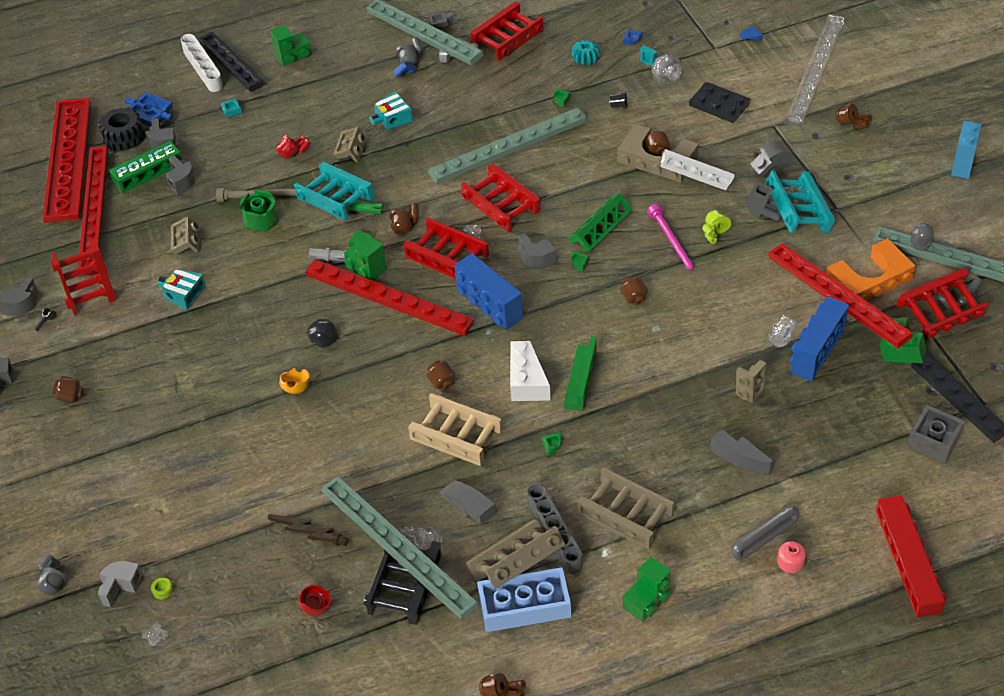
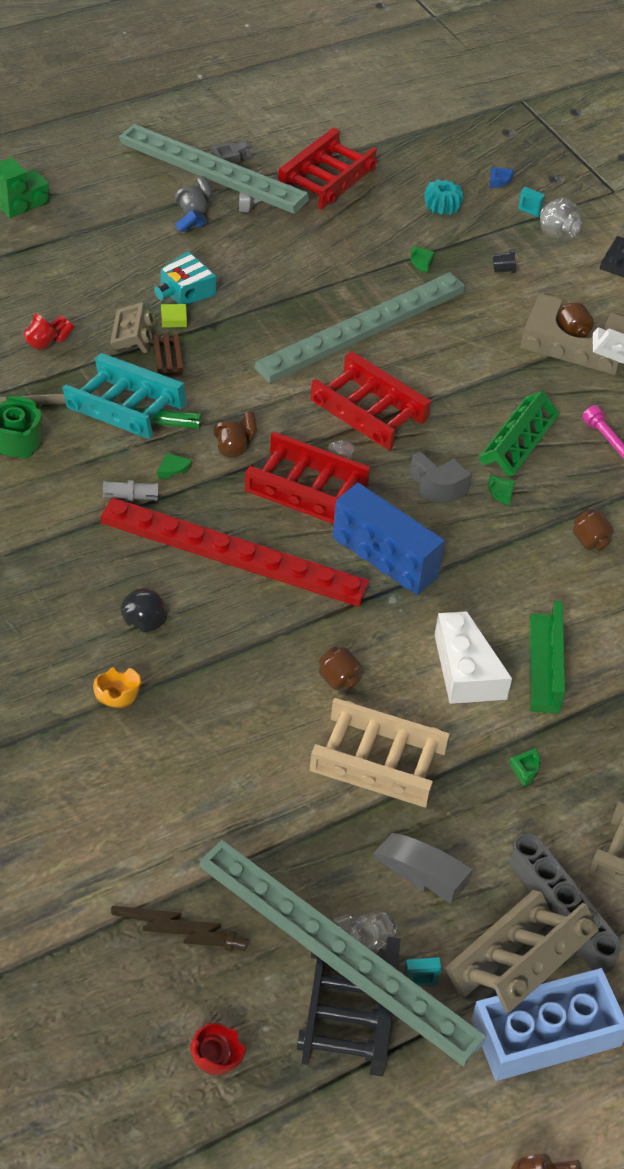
camera: 15 degrees left, 0 degrees up
green brick [344,236,387,280] -> none
none -> reddish brown tile [153,333,183,375]
none -> lime tile [161,304,187,328]
none -> teal tile [403,957,441,986]

